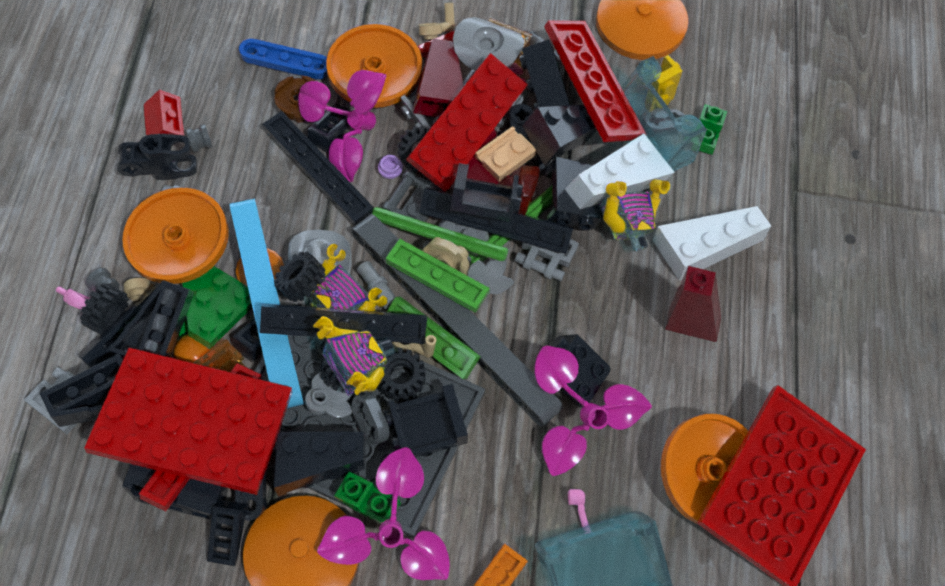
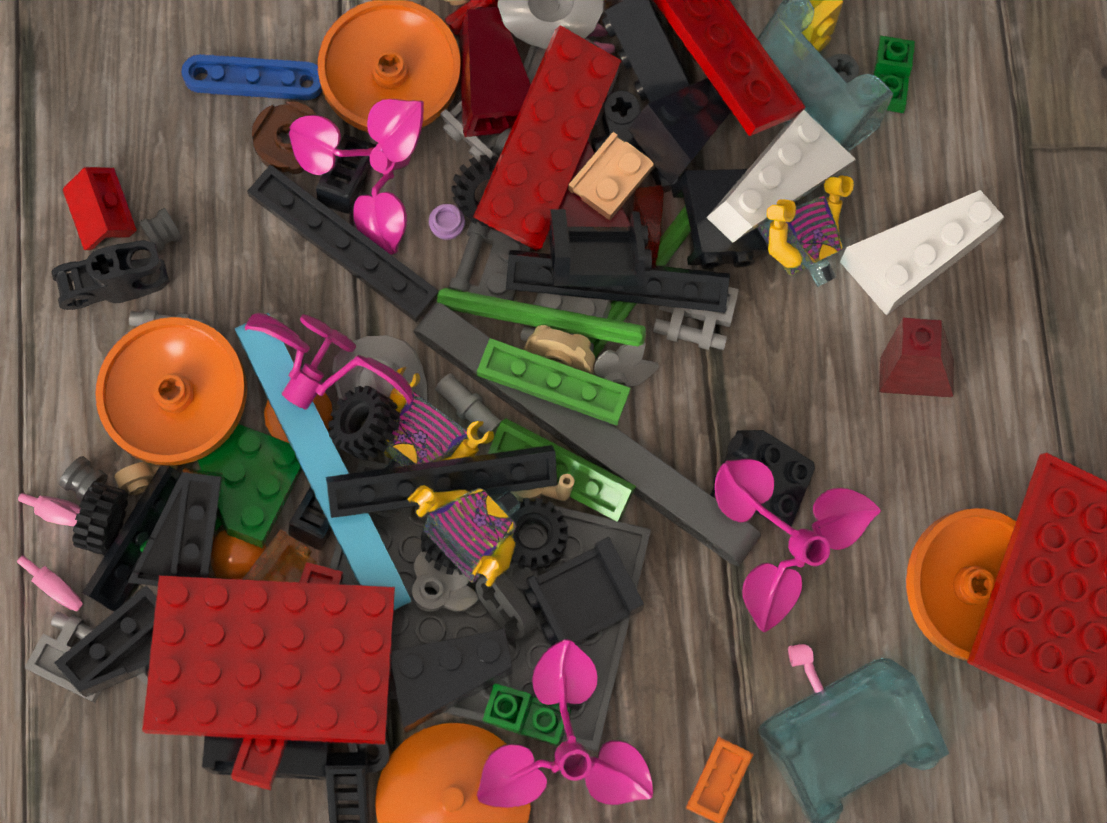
camera: 10 degrees left, 10 degrees up
none -> bright pink hand [17,555,83,611]
none -> dark pink plant [245,313,413,410]

